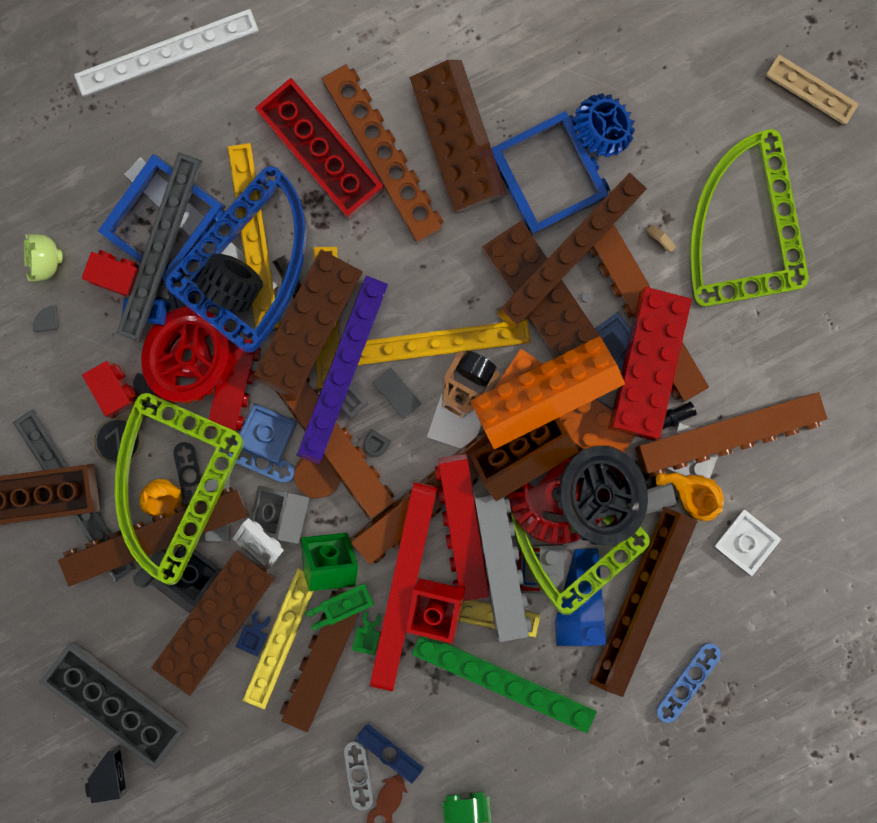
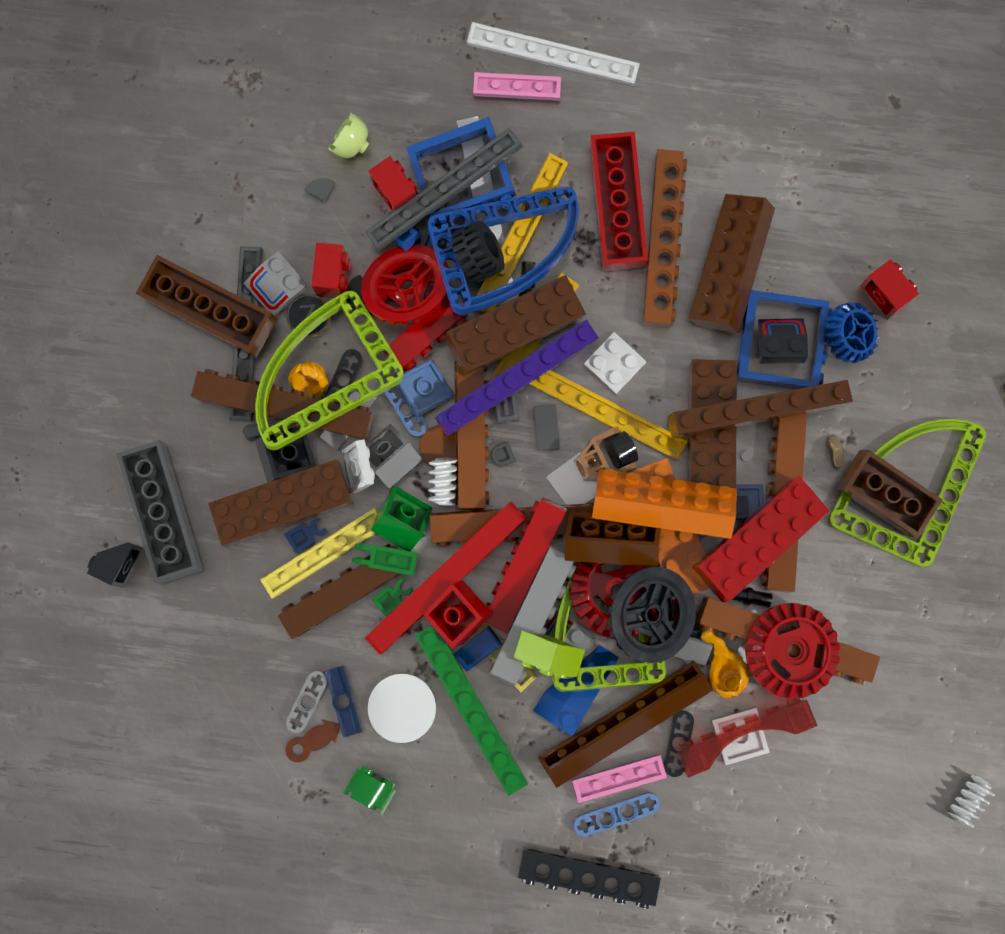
camera: 40 degrees right, 5 degrees down
none -> light grey slope [243,251,307,316]
none -> white tile [368,674,436,743]
none -> white piece [428,457,457,505]
none -> blue tile [453,626,503,671]
none -> bright pink plate [473,72,561,101]
none -> lime brick [514,630,585,679]
none -> black brick [518,848,661,909]
none -> bright pink plate [572,755,667,803]
none -> white plate [584,332,646,395]
none -> black beam [663,710,694,777]
none -> clear red arch [676,698,818,778]
none -> red gear [745,603,840,699]
none -> black slope [758,318,808,364]
none -> reddish brown brick [836,450,943,538]
none -> red brick [860,259,919,320]

